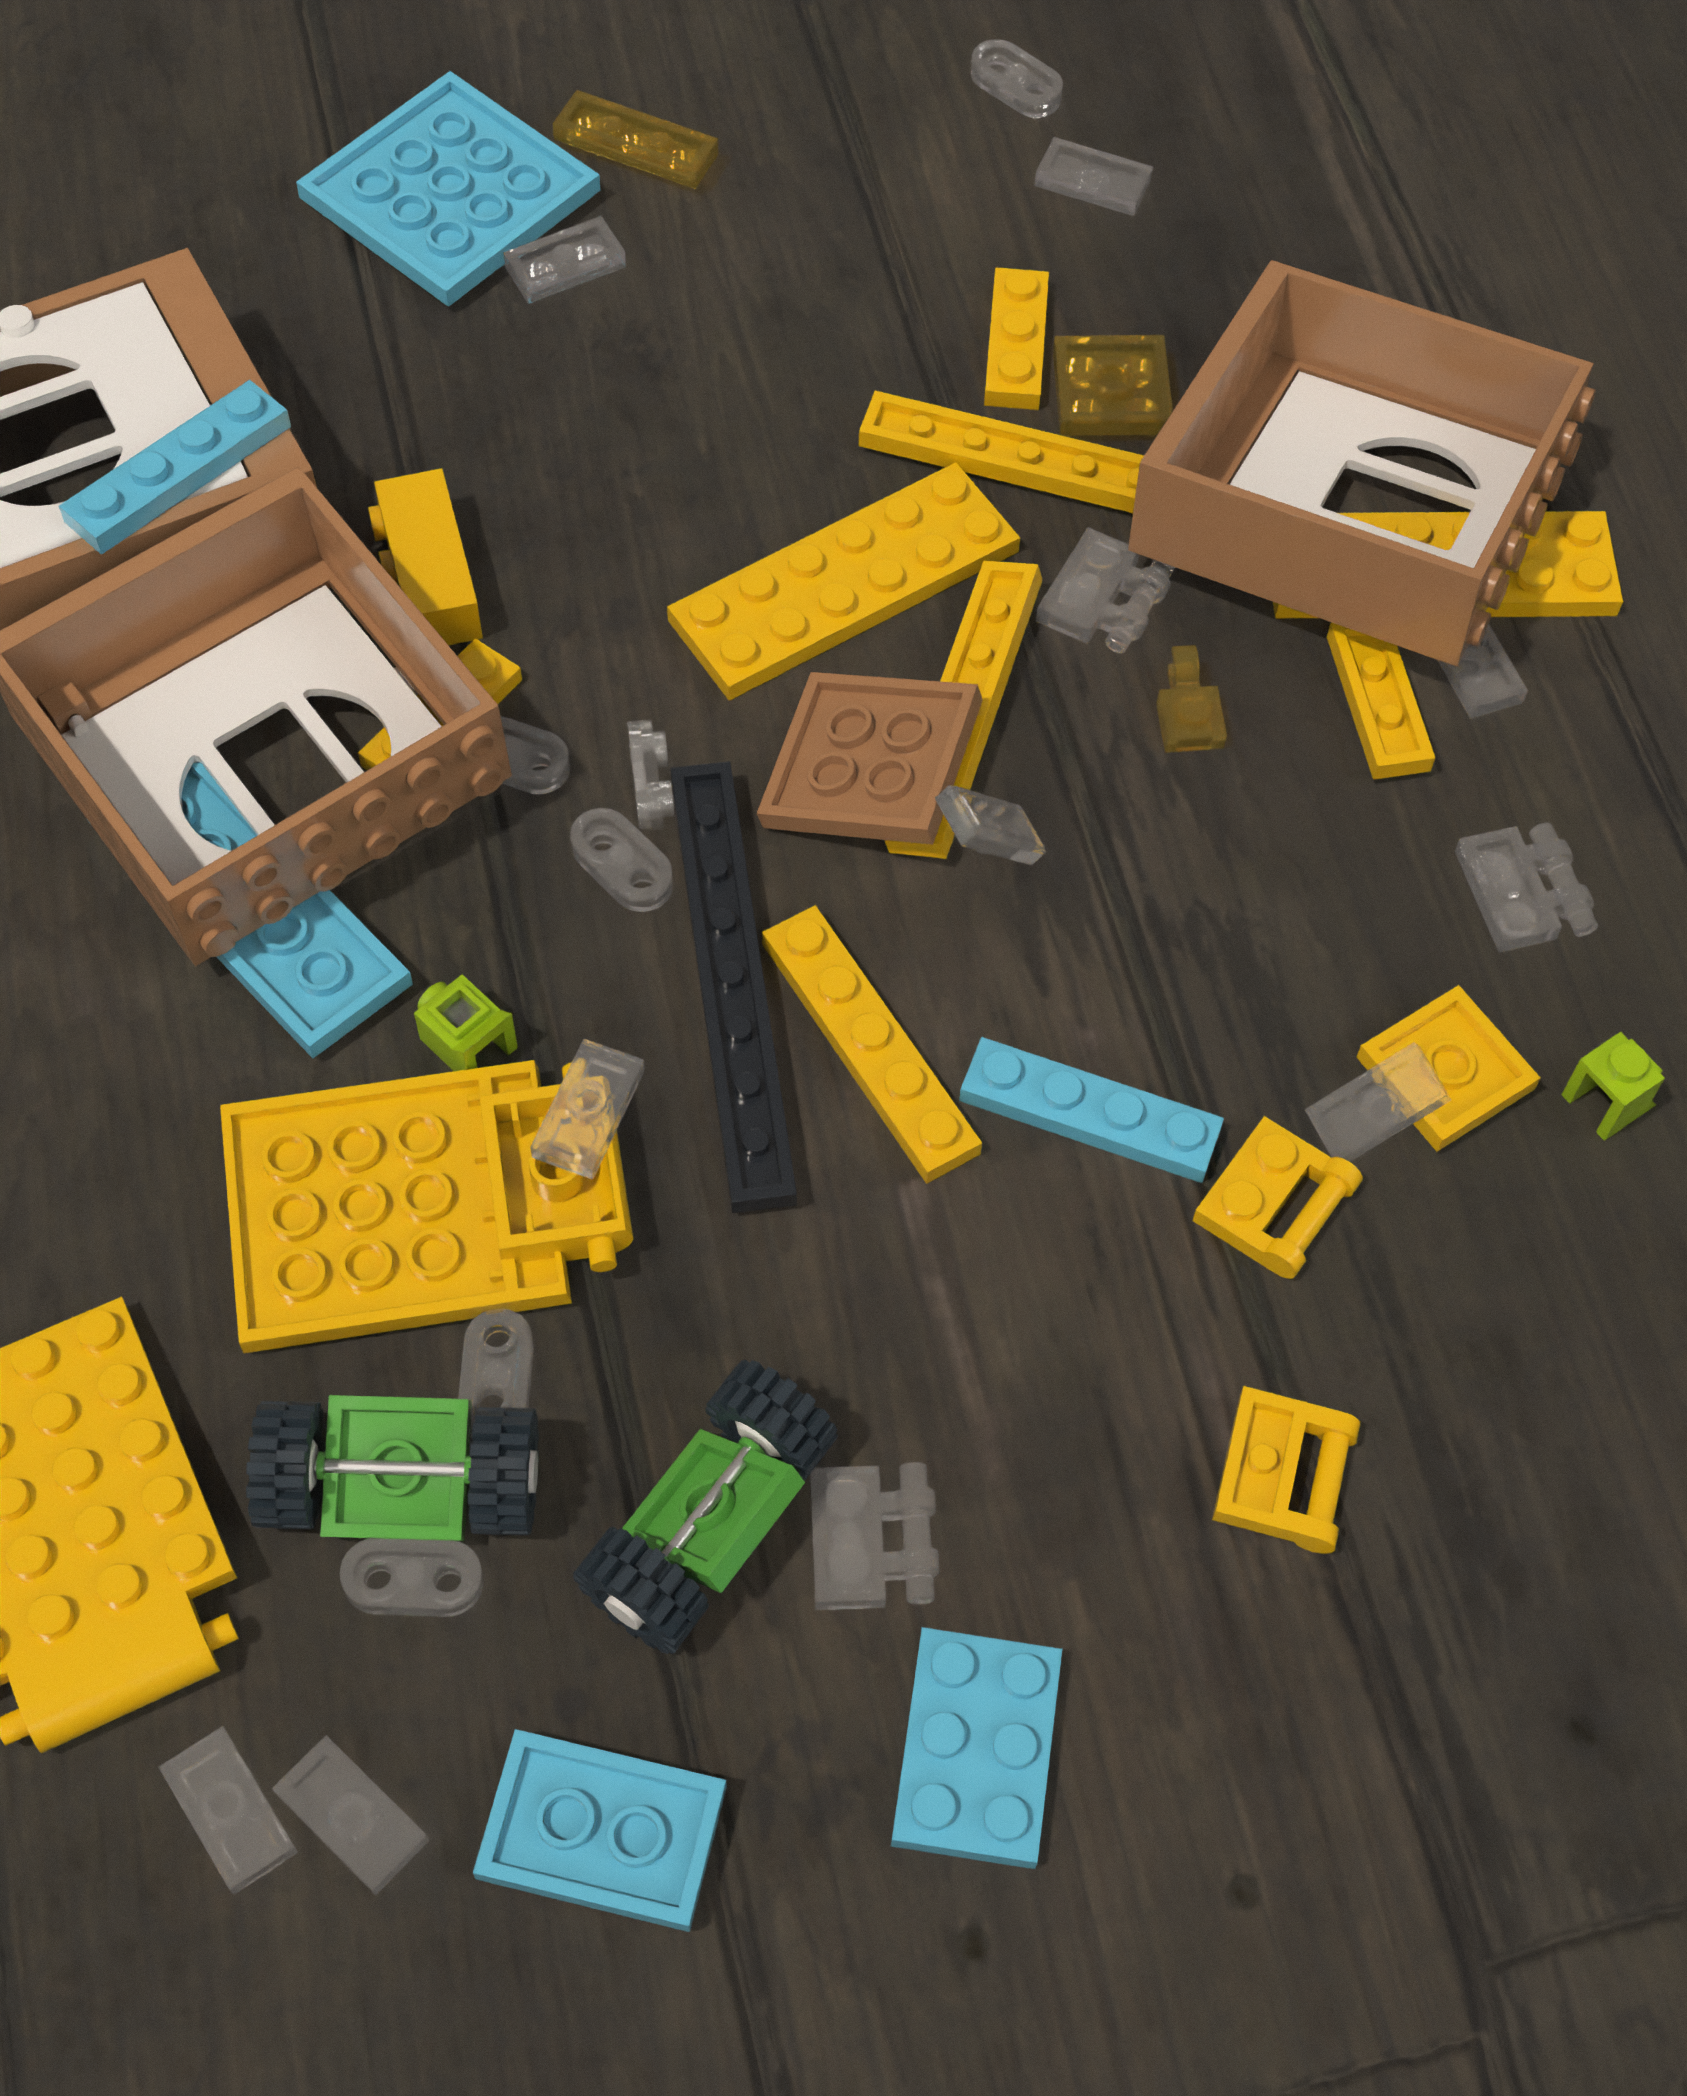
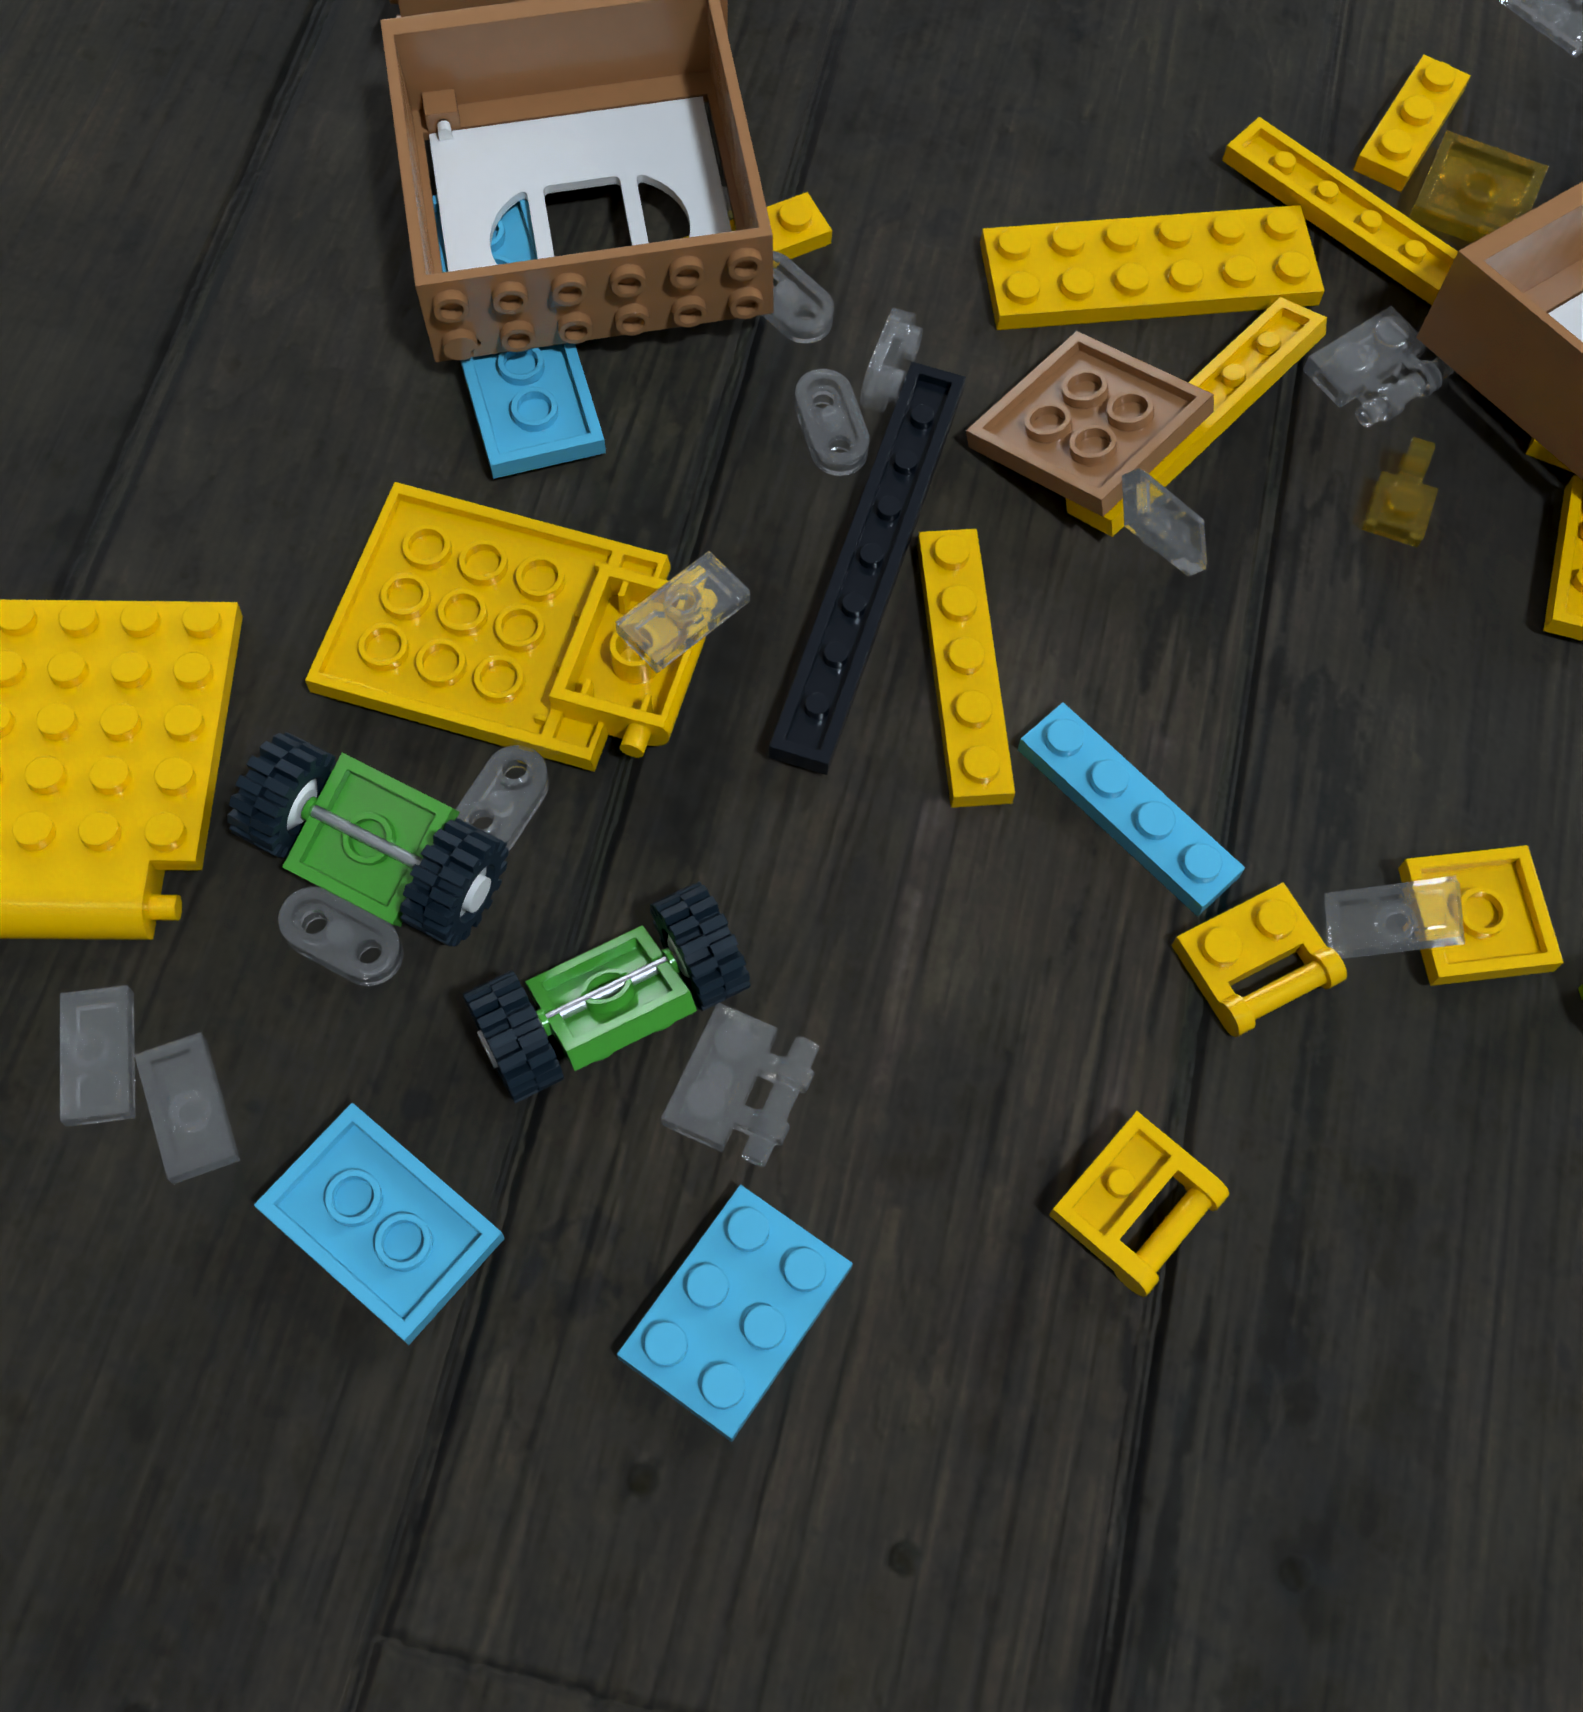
camera: 25 degrees right, 5 degrees up
yellow brick [368,468,483,645] -> none
lime window [414,974,518,1071] -> none

